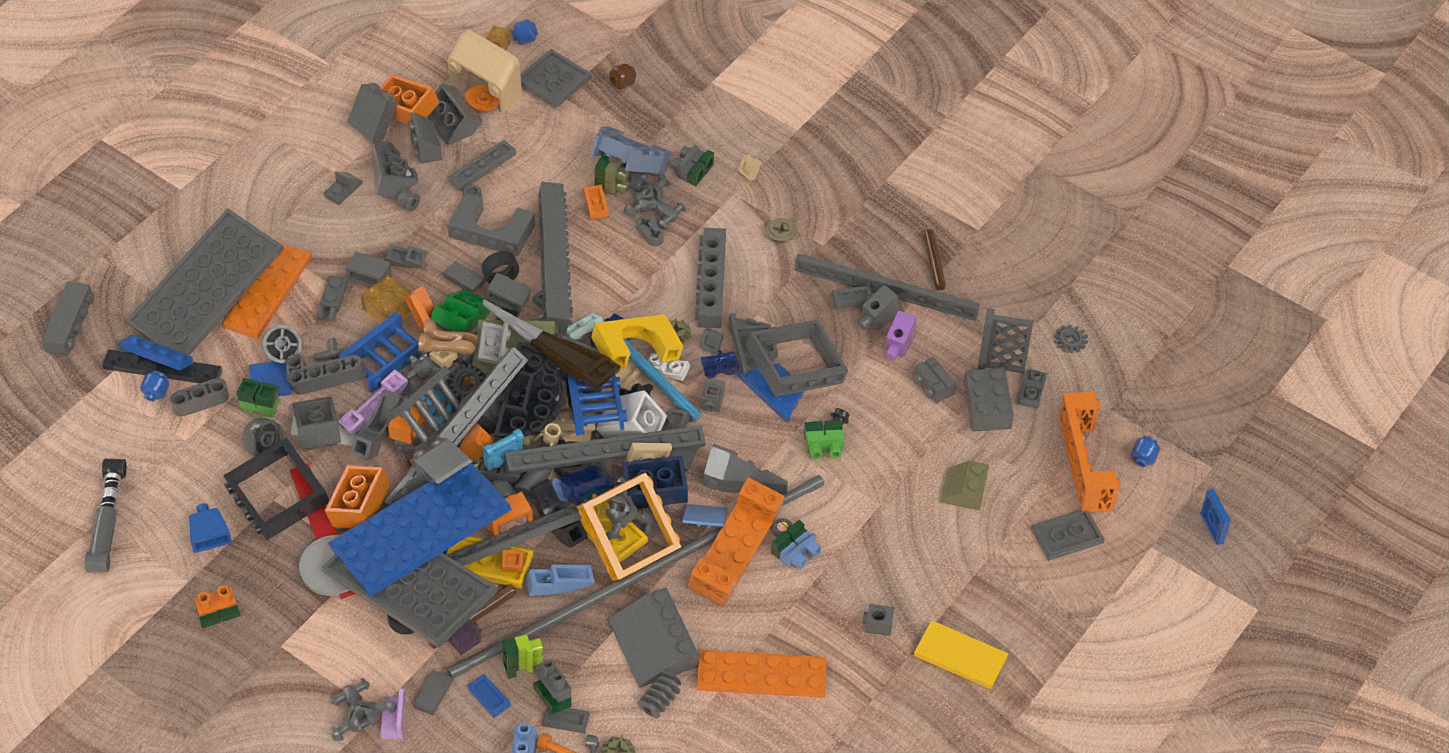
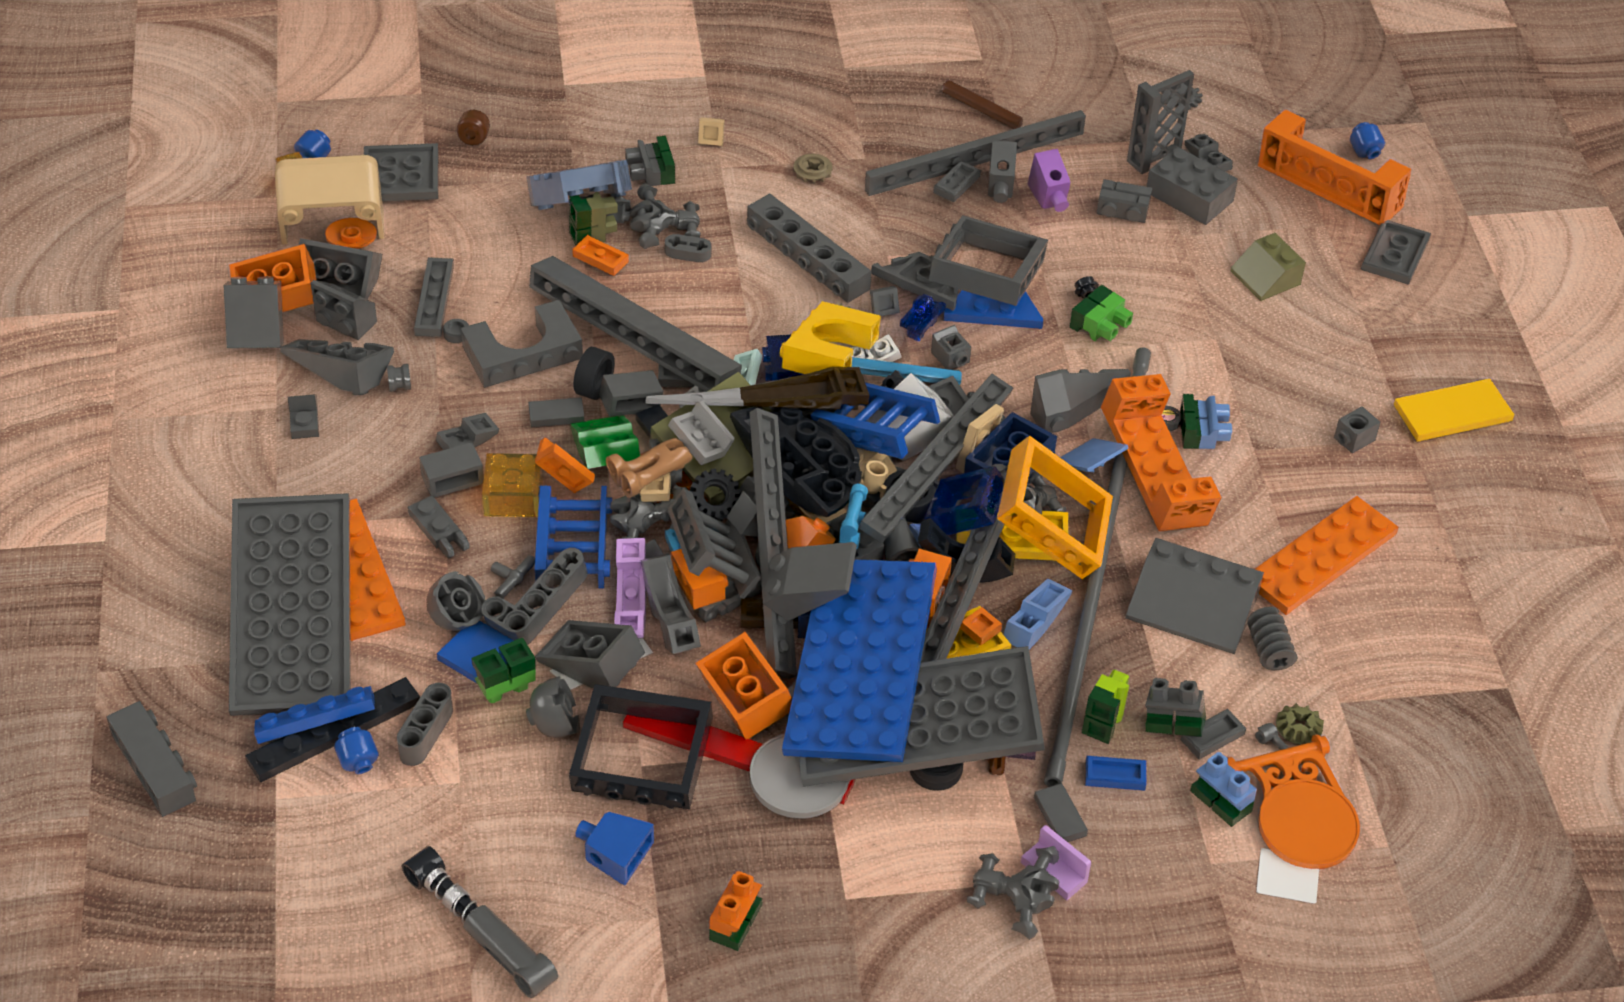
camera: 45 degrees left, 5 degrees down
blue tile [1200,488,1231,545] -> none

